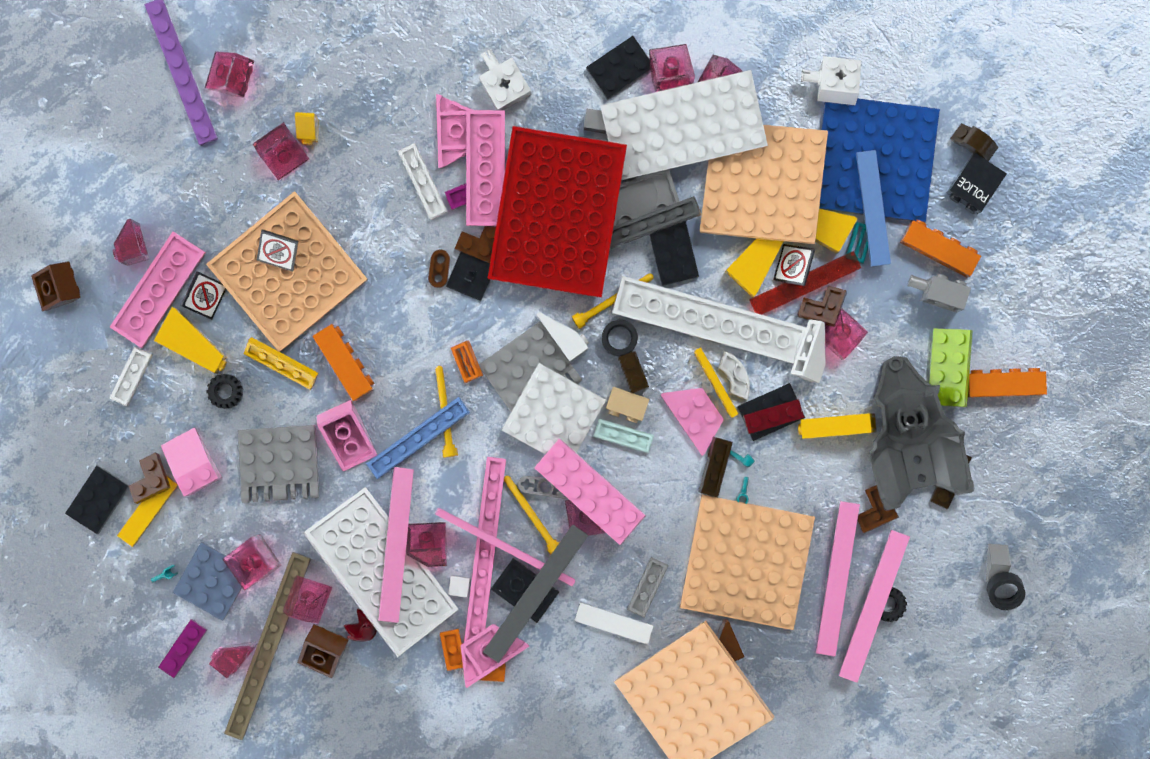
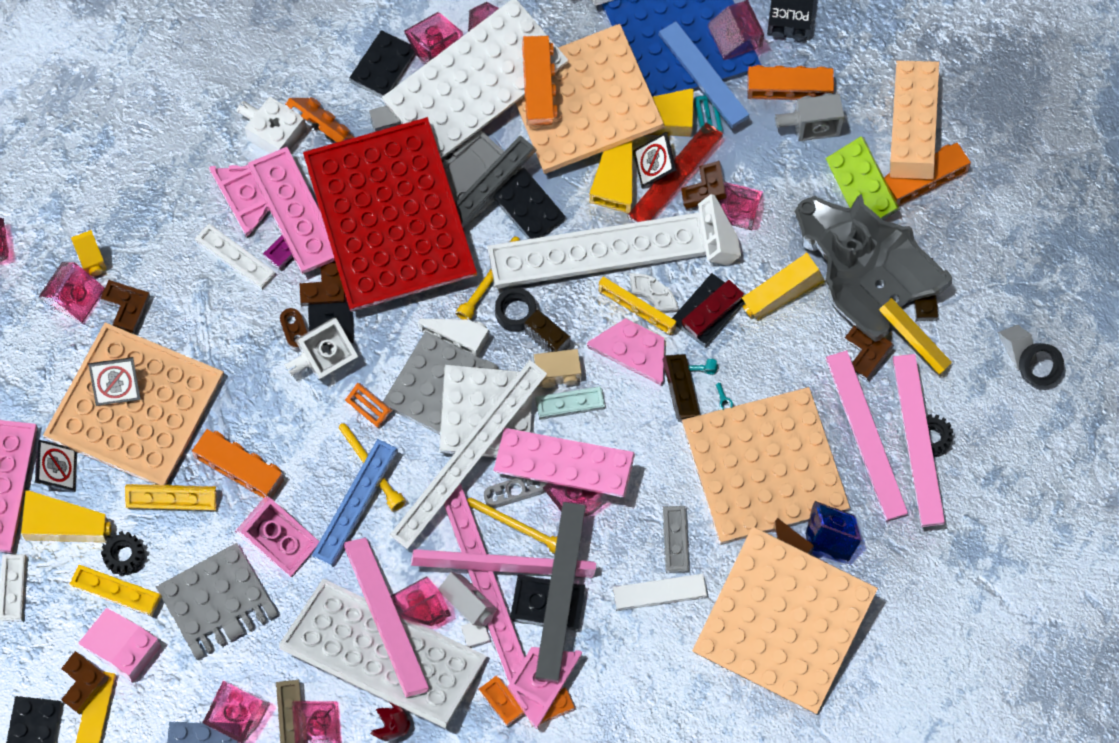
camera: 30 degrees left, 20 degrees down
none -> yellow tile [69,564,162,617]
none -> reddish brown plate [100,280,150,334]
none -> white brick [284,318,358,379]
none -> orange wing [285,97,355,142]
none -> white plate [389,360,547,549]
none -> light grey brick [437,572,497,627]
none -> orange brick [522,36,557,125]
none -> clear pink slope [707,0,764,60]
none -> clear blue slope [805,501,861,562]
none -> yellow tile [879,298,952,374]
none -> light nougat brick [890,61,939,179]

